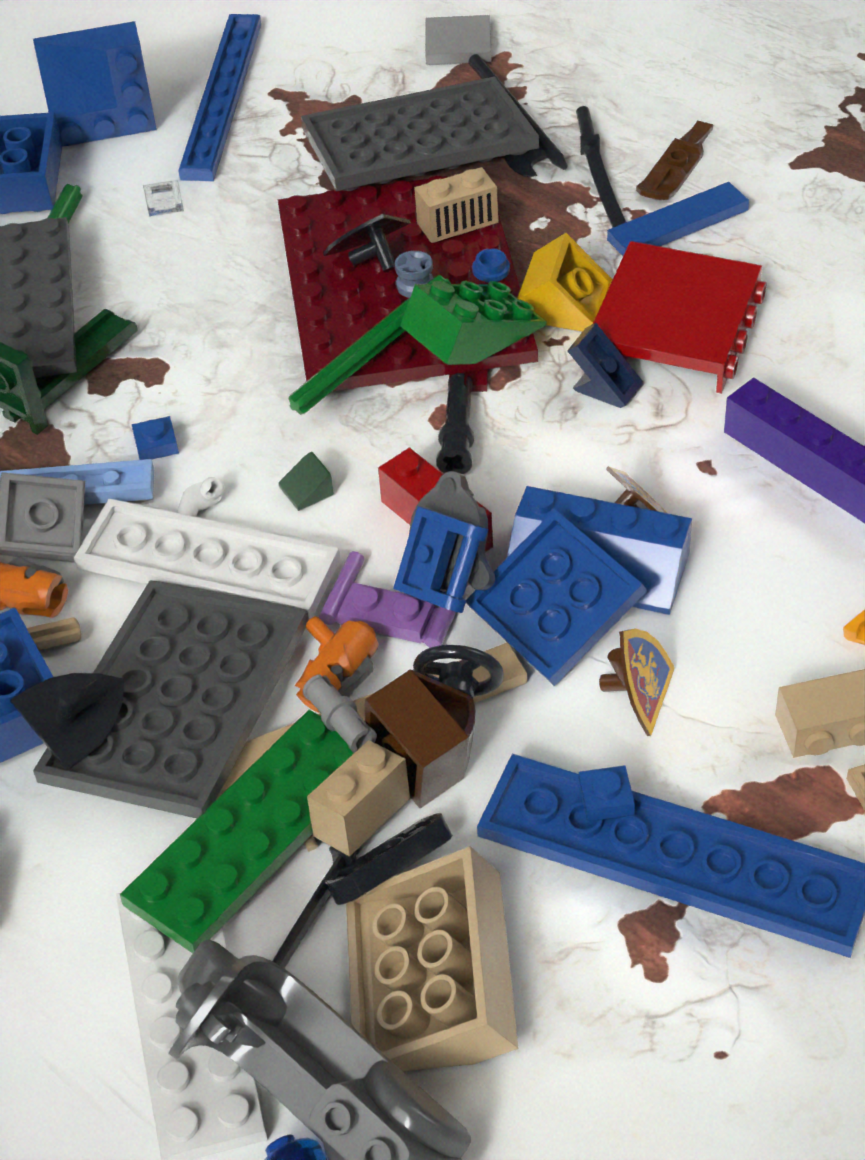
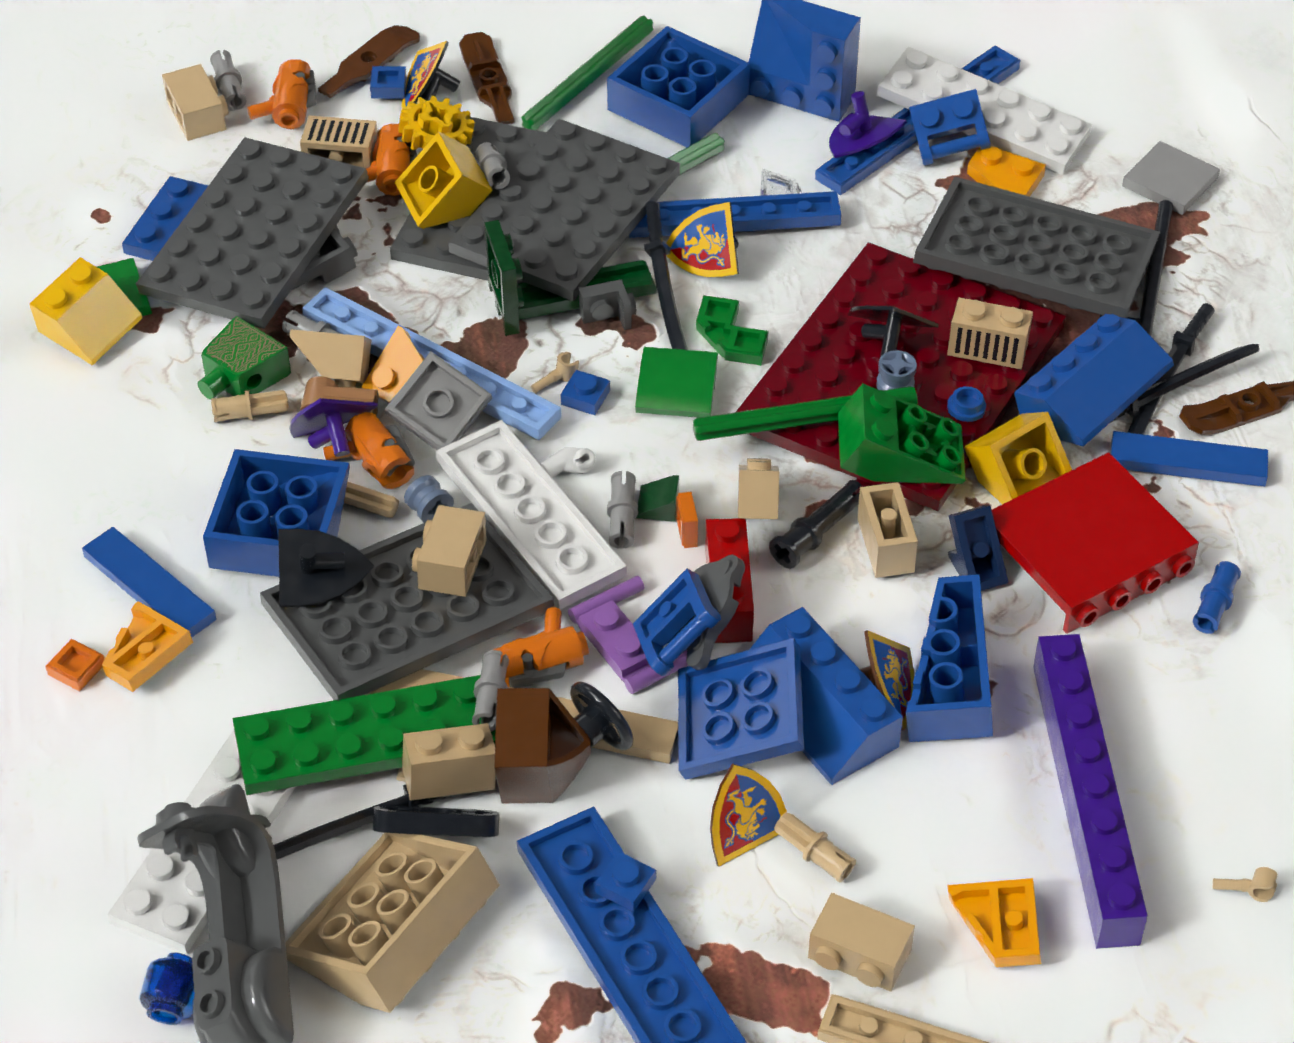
camera: 35 degrees right, 0 degrees up
none -> sand blue wheel [404,475,454,523]
none -> tan brick [412,505,486,597]
none -> tan hand [531,352,579,393]
none -> dark grey bracket [579,280,637,330]
none -> light grey pin [607,471,638,548]
none -> blue plate [629,191,842,238]
none -> green slope [635,347,718,418]
none -> black sword [644,201,688,350]
none -> shield [666,202,739,277]
none -> orange tile [676,491,698,548]
none -> green tile [696,295,769,366]
none -> tan brick [738,458,780,519]
none -> tan axle [774,813,856,883]
none -> dark purple shield [829,91,907,158]
none -> tan brick [857,482,918,578]
none -> white plate [877,46,1092,175]
none -> blue wedge [906,574,993,742]
none -> blue plate [909,89,991,166]
none -> light orange wing [967,146,1046,197]
none -> blue slope [1014,314,1174,447]
none -> black sword [1110,344,1260,423]
none -> blue pin [1192,561,1241,634]

